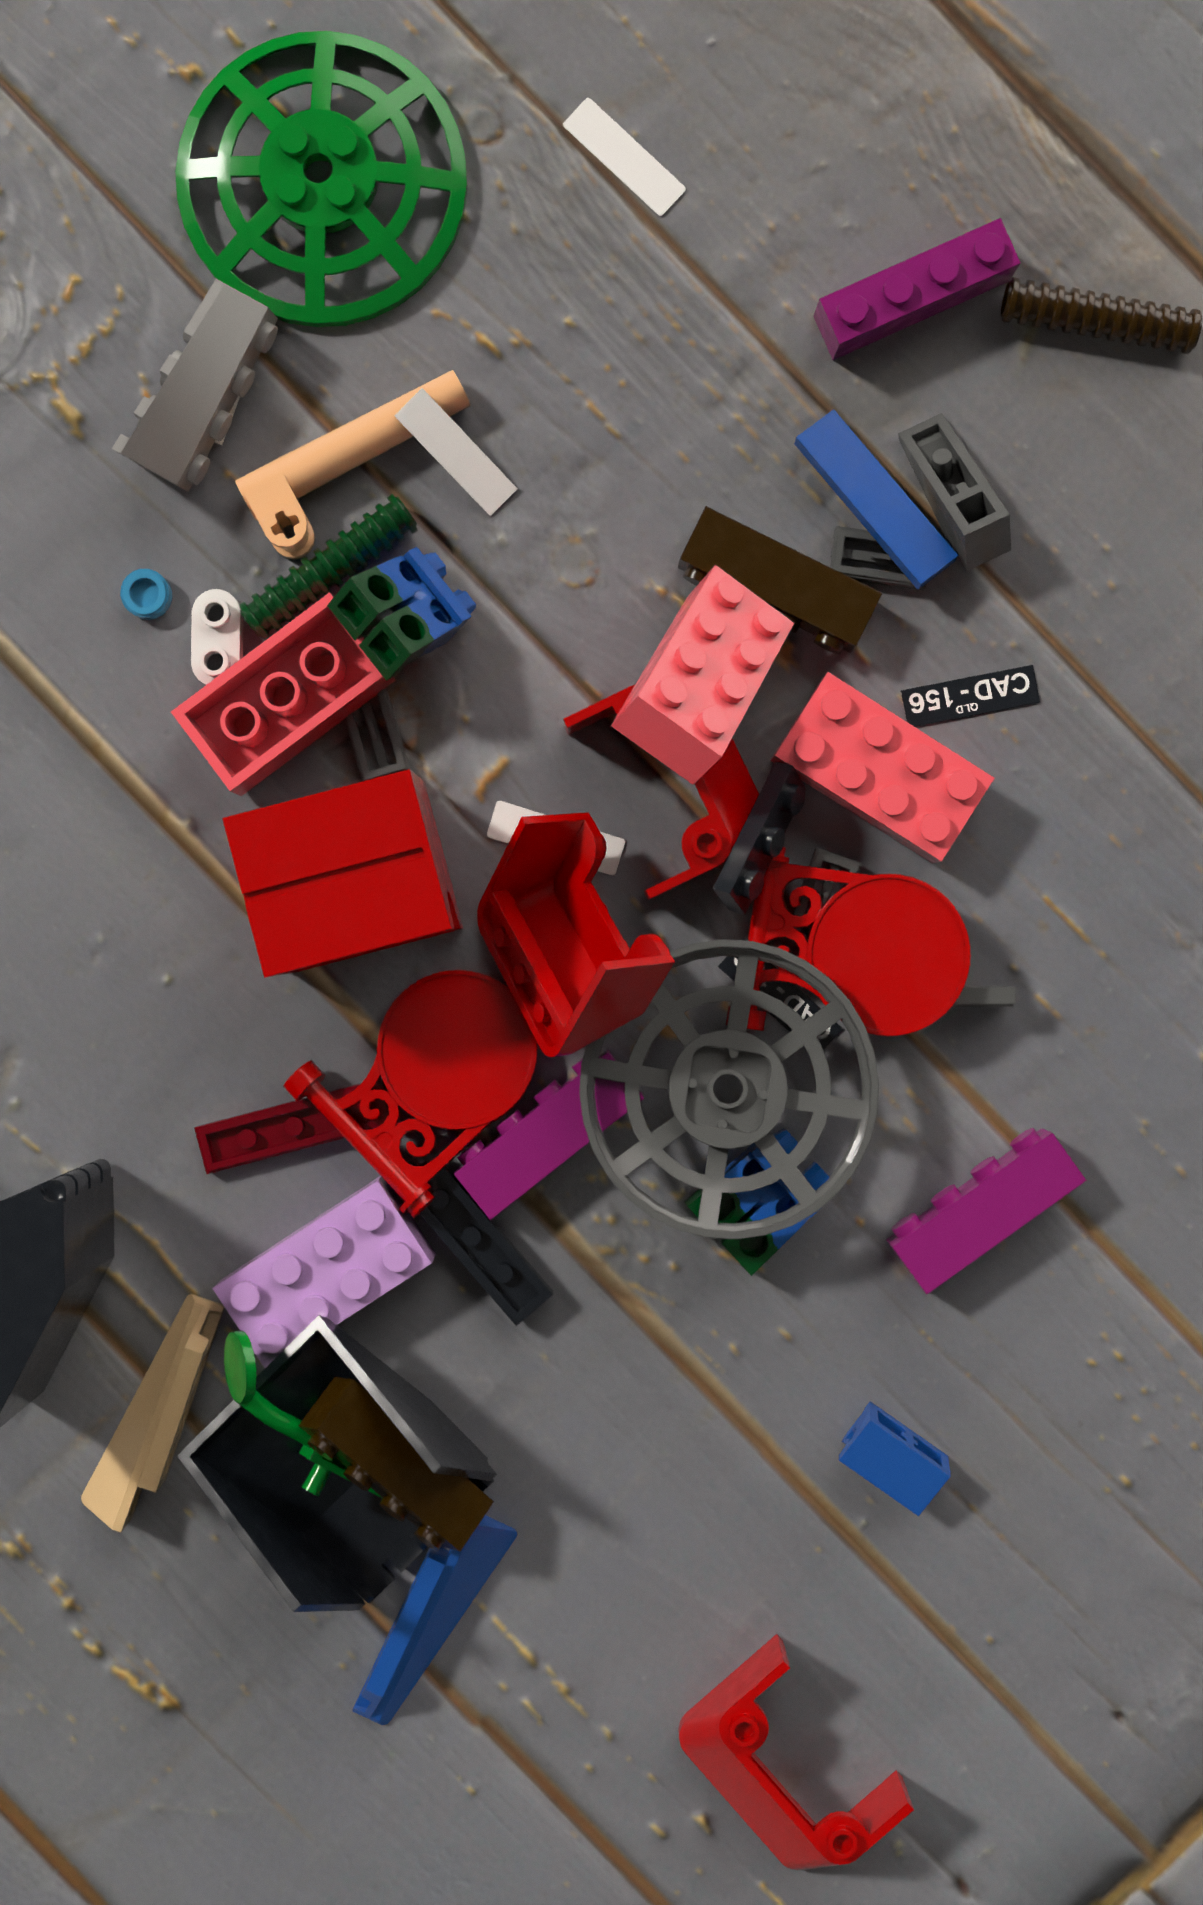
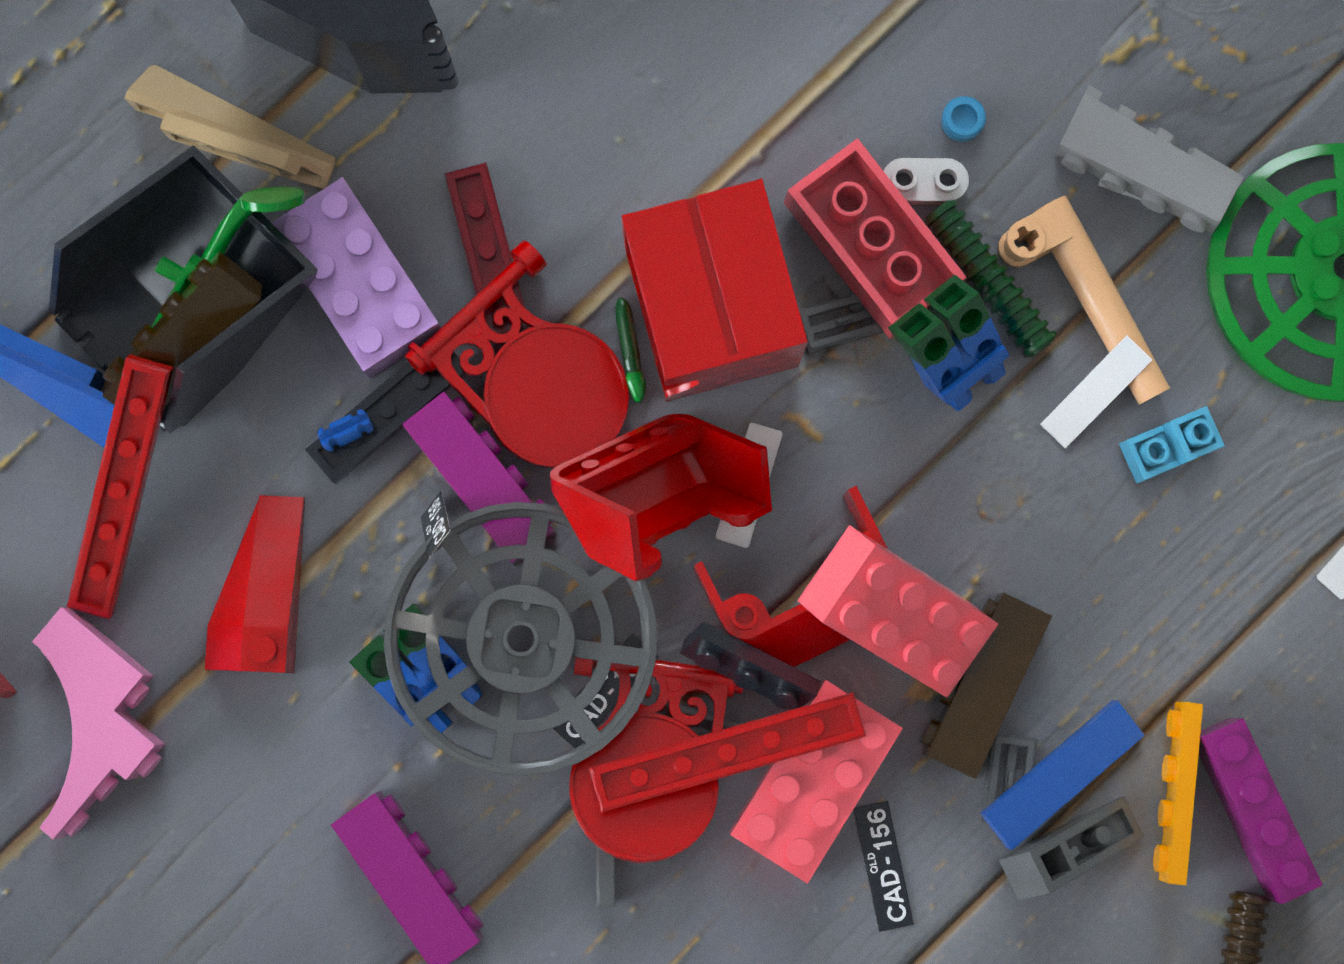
camera: 90 degrees right, 5 degrees down
blue hinge [839,1401,951,1516] -> none
none -> bright pink arch [32,607,165,839]
none -> red tile [67,354,174,620]
none -> red wedge [205,495,305,674]
none -> blue piece [317,409,373,451]
none -> black sticker [421,490,450,559]
none -> red tile [589,692,866,813]
none -> dark green piece [615,297,646,403]
none -> medium azure slope [1119,406,1225,484]
none -> light orange plate [1153,702,1203,886]

